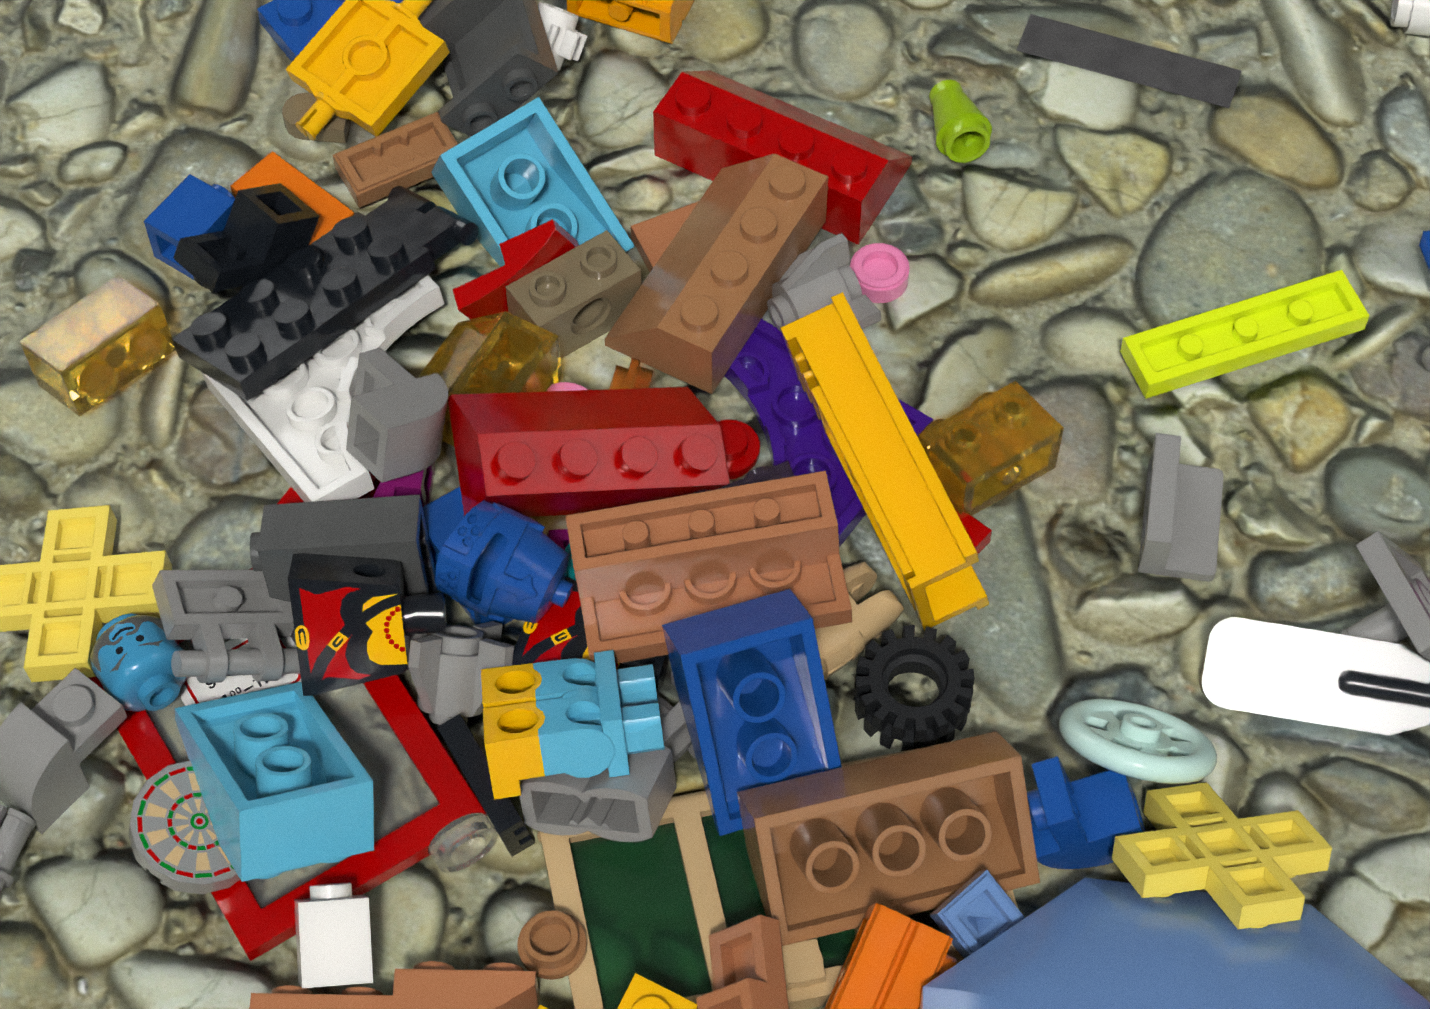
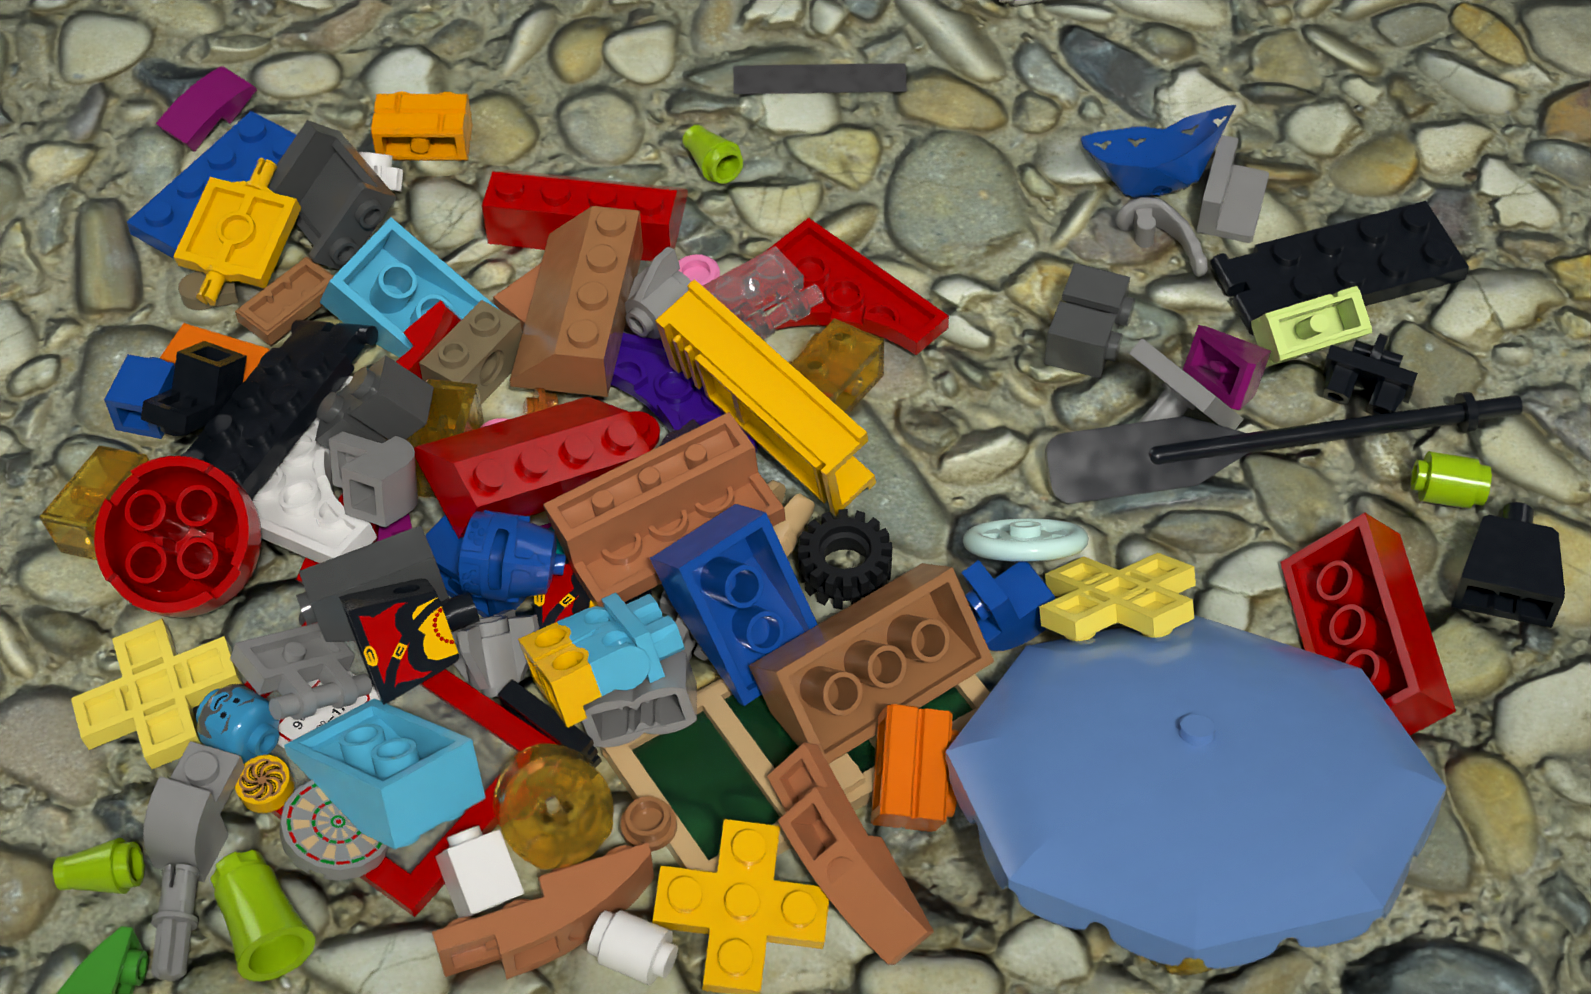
camera: 20 degrees left, 5 degrees down
medium blue tile [930,870,1025,959] -> none
neon yellow plate [1120,270,1370,399] -> none
light grey panel [1138,433,1224,582] -> none
none -> red cylinder [94,456,262,618]
none -> lime plant [210,850,315,982]
none -> tile [235,755,295,813]
none -> dark grey piece [315,355,434,450]
none -> clear yellow brick [493,743,614,869]
none -> clear plate [703,246,824,340]
none -> red plate [711,217,949,355]
none -> dark grey piece [1044,263,1135,379]

